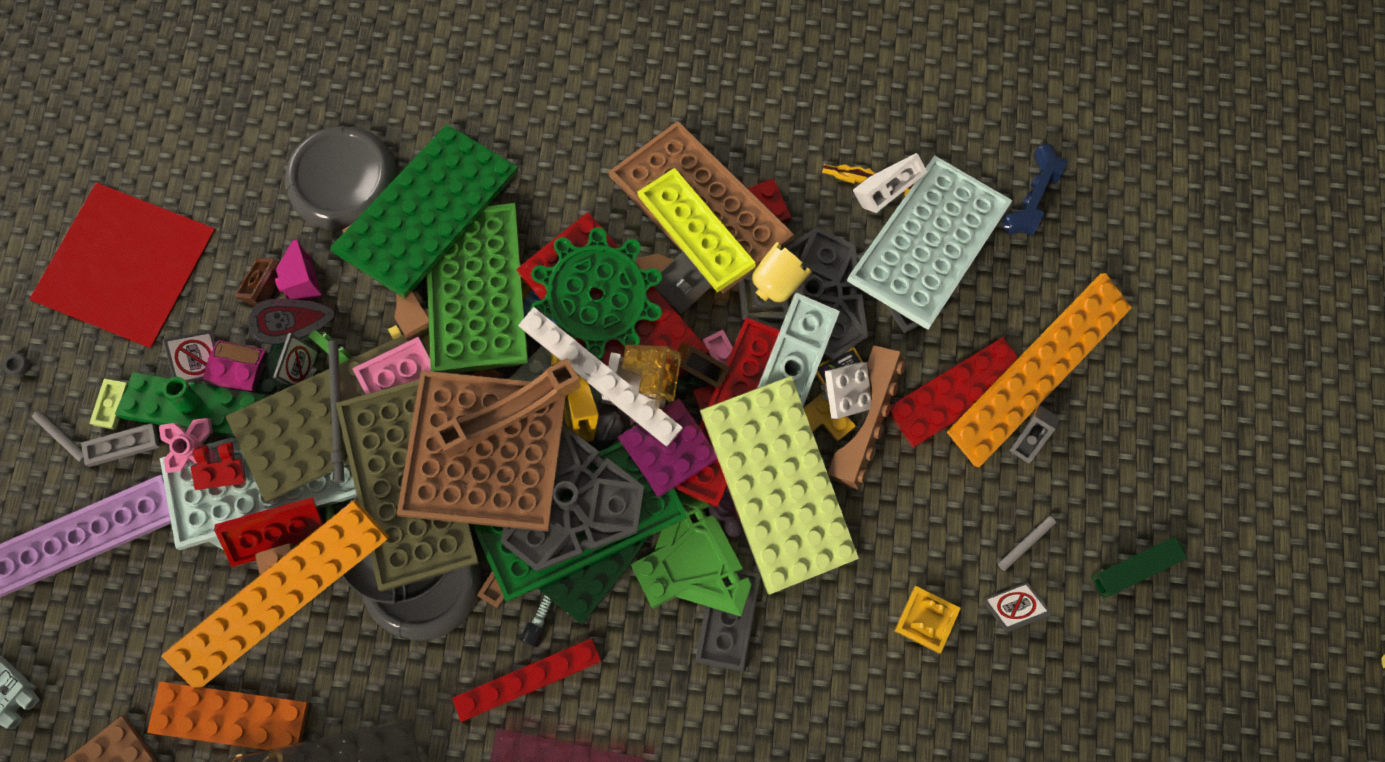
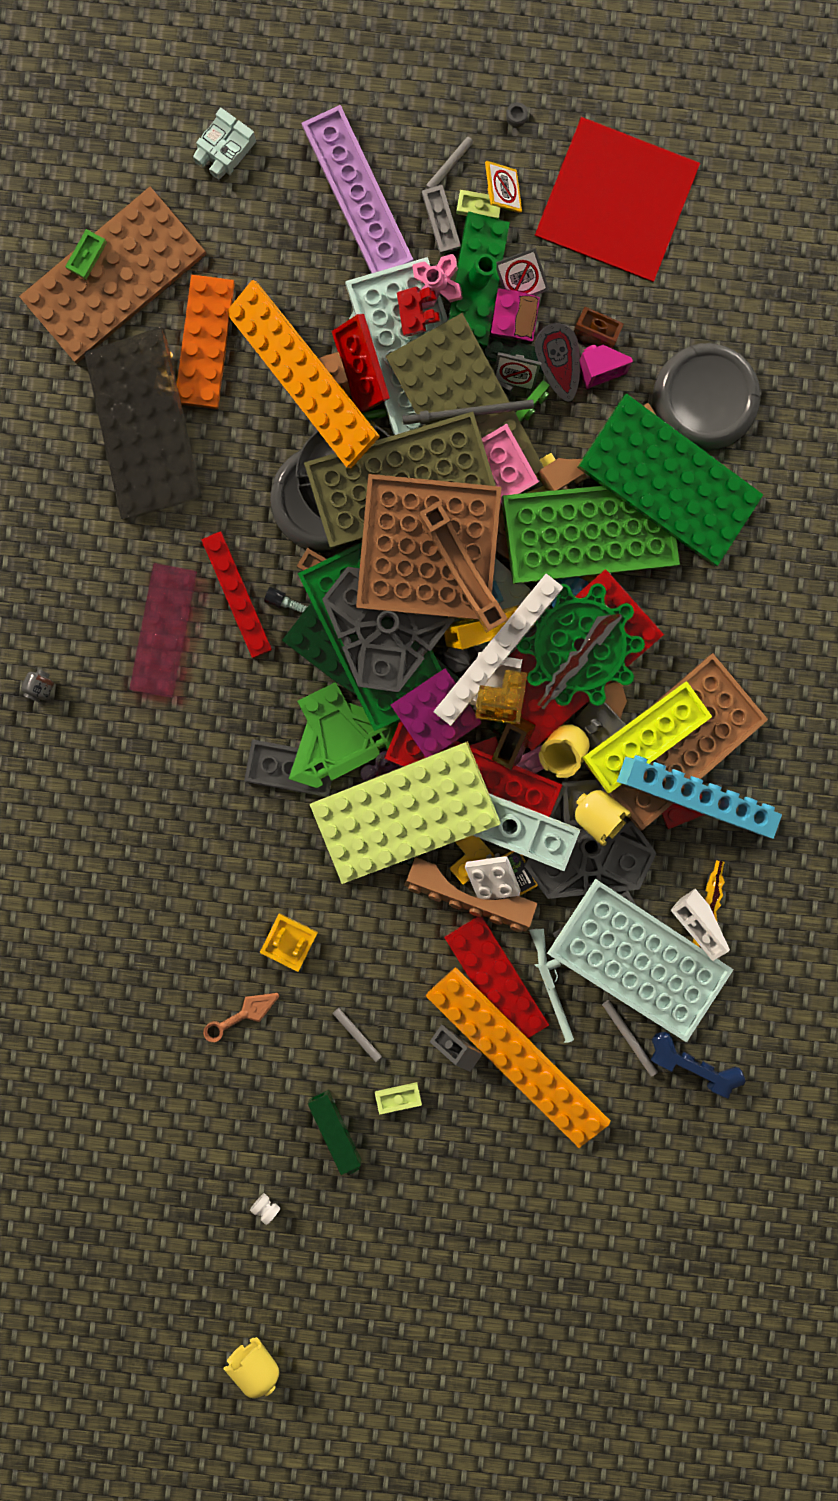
camera: 90 degrees right, 15 degrees up
piece [983,582,1052,633] -> none
none -> nougat piece [203,993,279,1042]
none -> white wheel [250,1193,280,1225]
none -> yellowish green plate [375,1082,422,1115]
none -> piece [485,161,522,213]
none -> light aqua piece [529,929,574,1043]
none -> dark grey sword [537,614,622,709]
none -> light yellow cylinder [539,725,590,778]
none -> light grey bar [602,1000,658,1077]
none -> medium azure brick [617,755,782,839]

